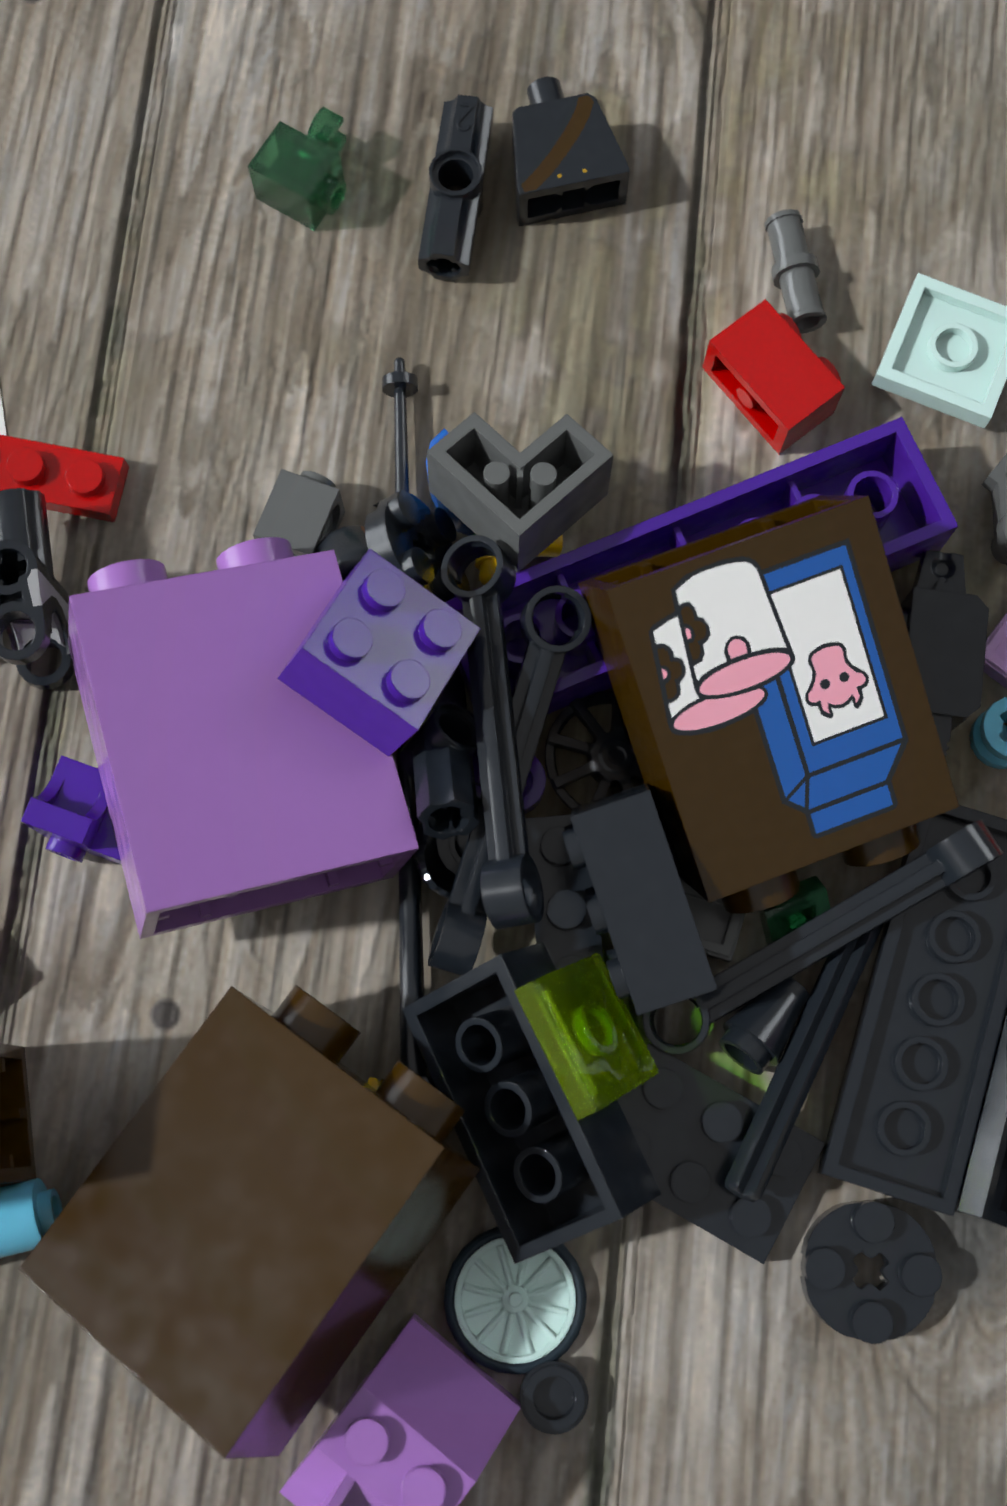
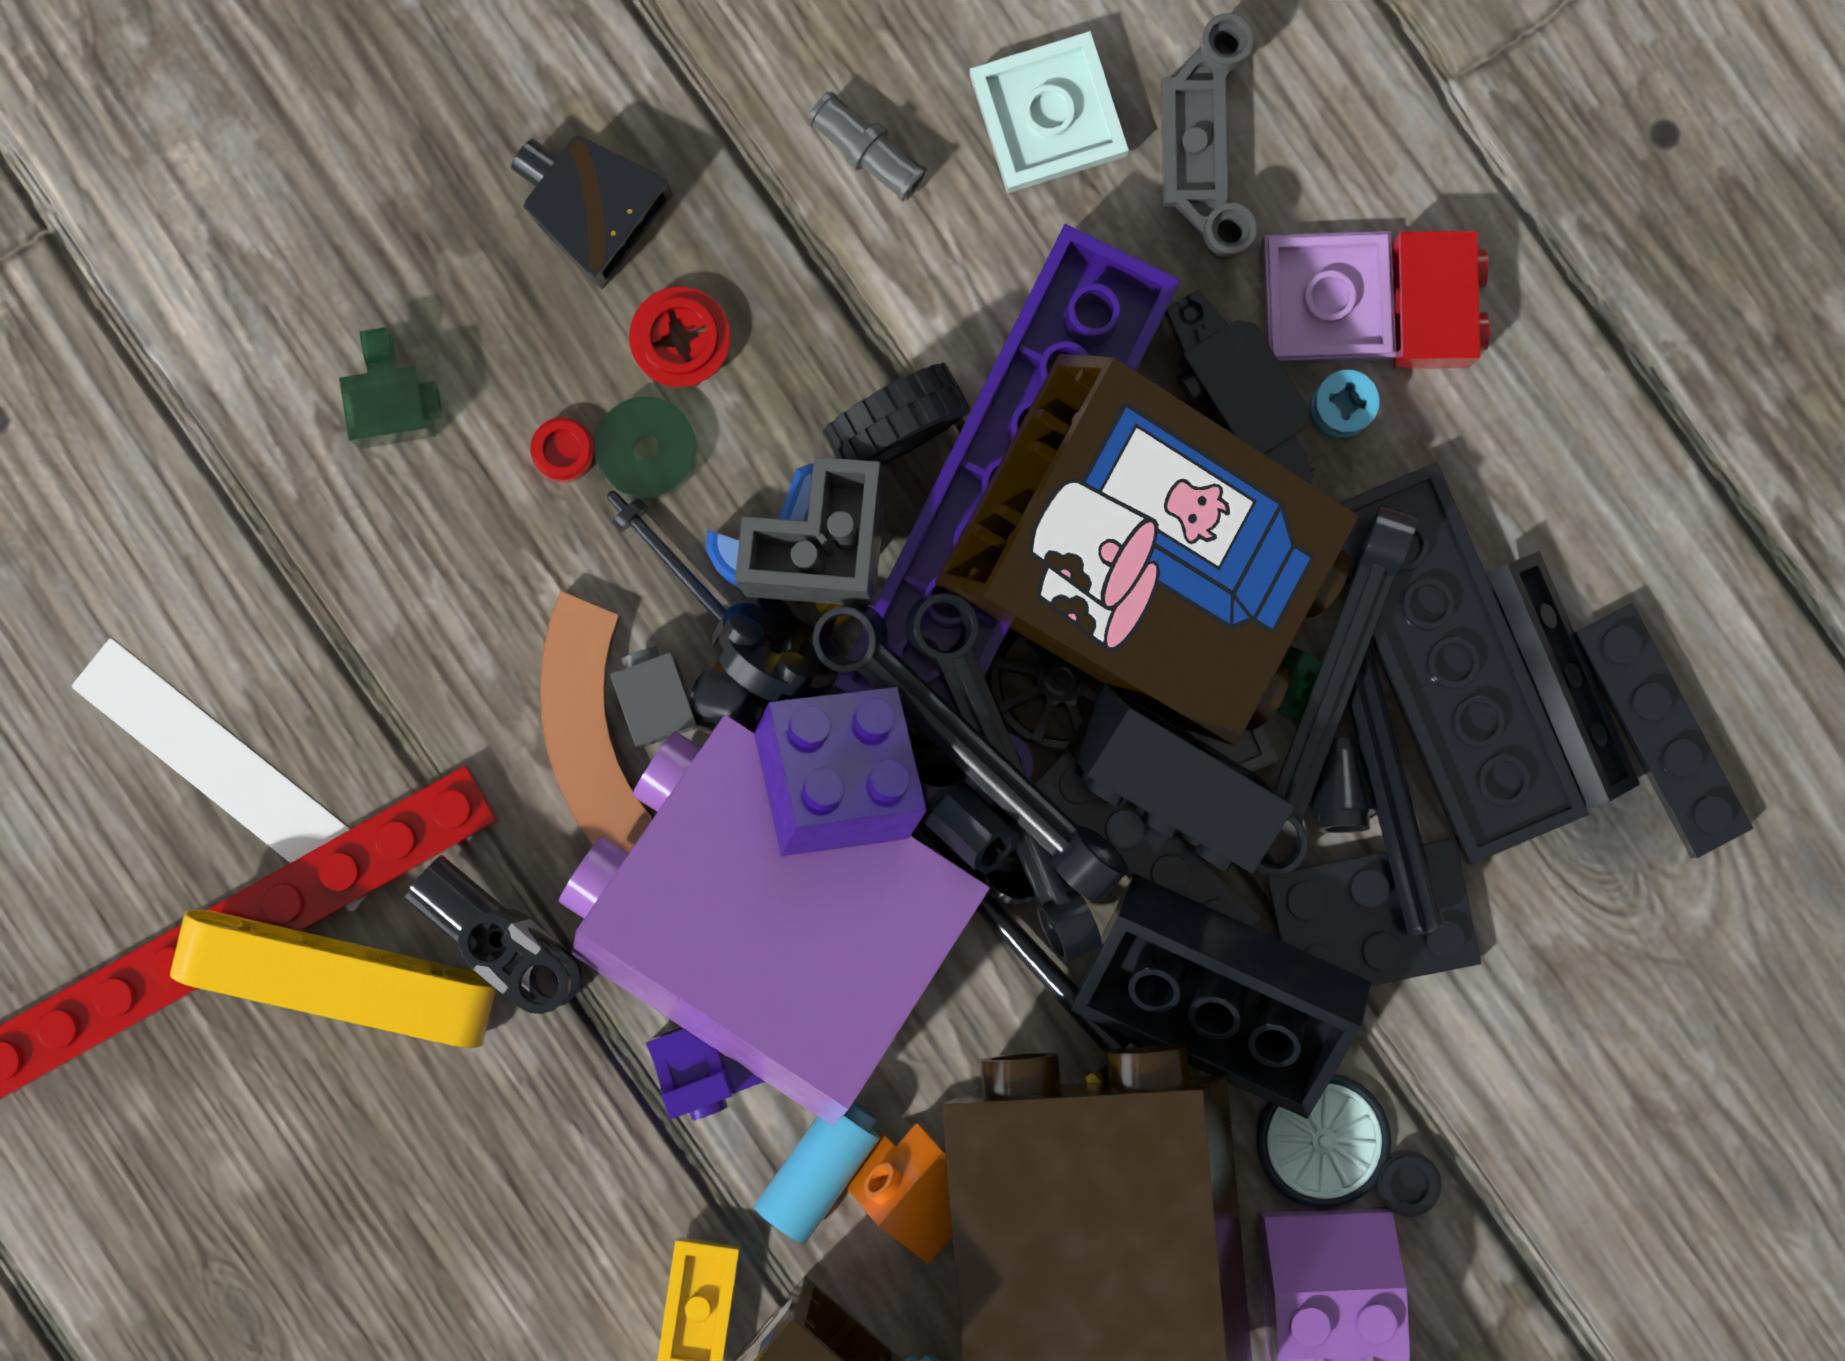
camera: 40 degrees left, 10 degrees up
black piece [418,94,494,281] -> none
clear neon green tile [514,952,659,1120] -> none
red brick [702,299,845,455] -> none
black plate [800,1200,942,1344] -> none
none -> red tile [530,417,596,483]
none -> nougat tile [540,591,654,853]
none -> clear green piece [594,397,698,500]
none -> red gear [629,287,730,388]
none -> medium azure brick [753,1101,881,1244]
none -> black tyre [822,363,971,466]
none -> orange brick [846,1123,953,1264]

